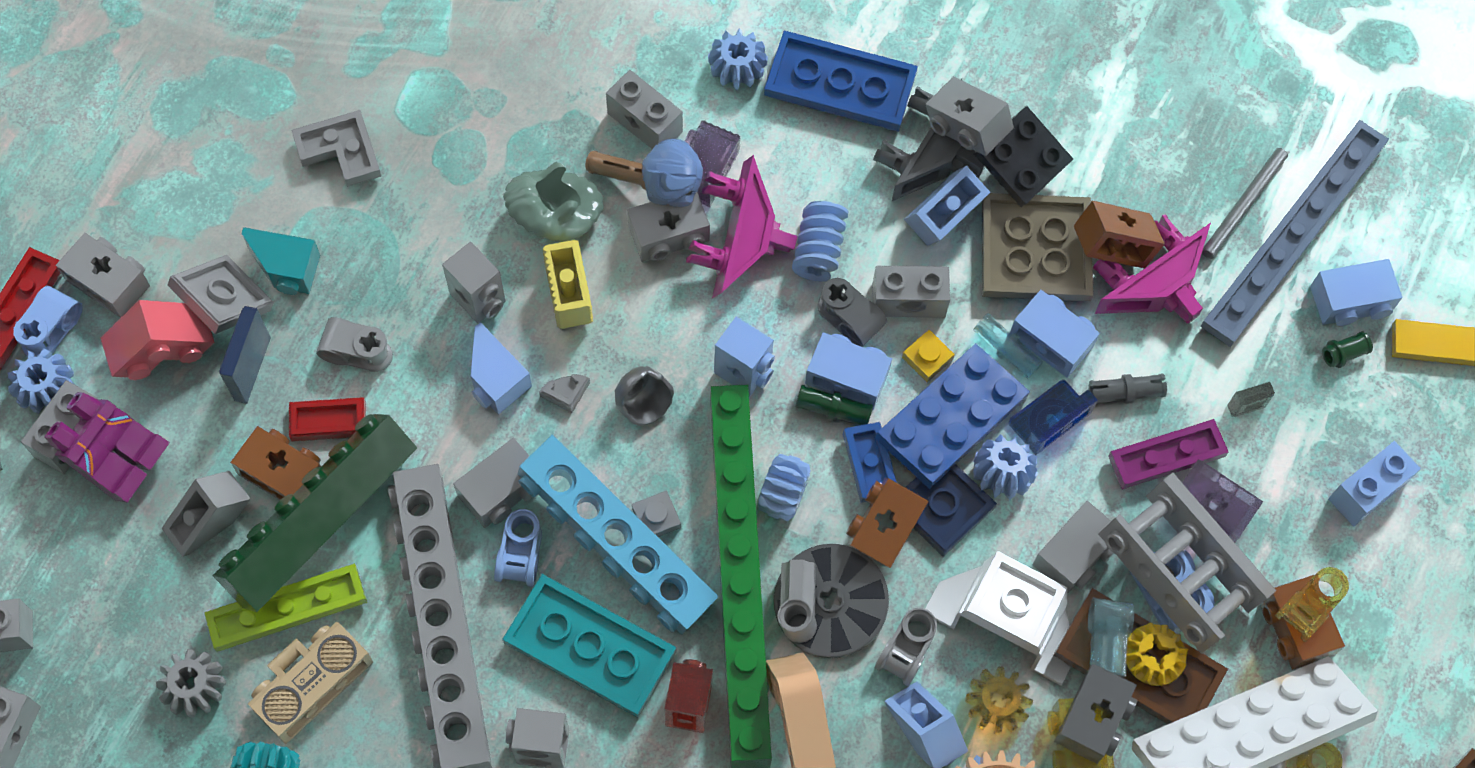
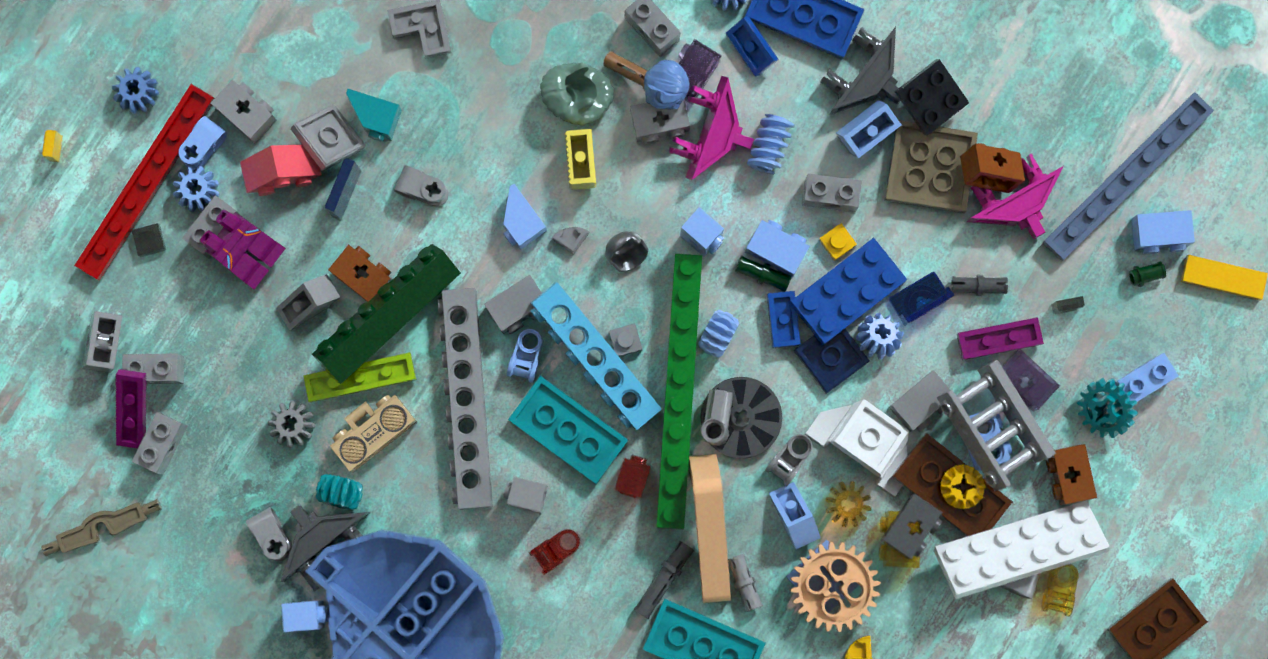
camera: 10 degrees right, 15 degrees up
red tile [289,397,366,442] -> none
light grey brick [442,241,506,324] -> none
dark grey piece [818,278,887,347] -> none
dark orange brick [846,478,928,568] -> none
light grey brick [926,76,1014,156] -> none
clear light blue pin [973,313,1043,379] -> none
light blue brick [1009,290,1100,378] -> none
clear light blue piece [1088,598,1134,678] -> none
flat silver bar [1202,148,1288,259] -> none
clear yellow piece [1275,567,1349,642] -> none
none -> blue plate [725,16,779,76]
none -> teal gear [1077,378,1138,438]

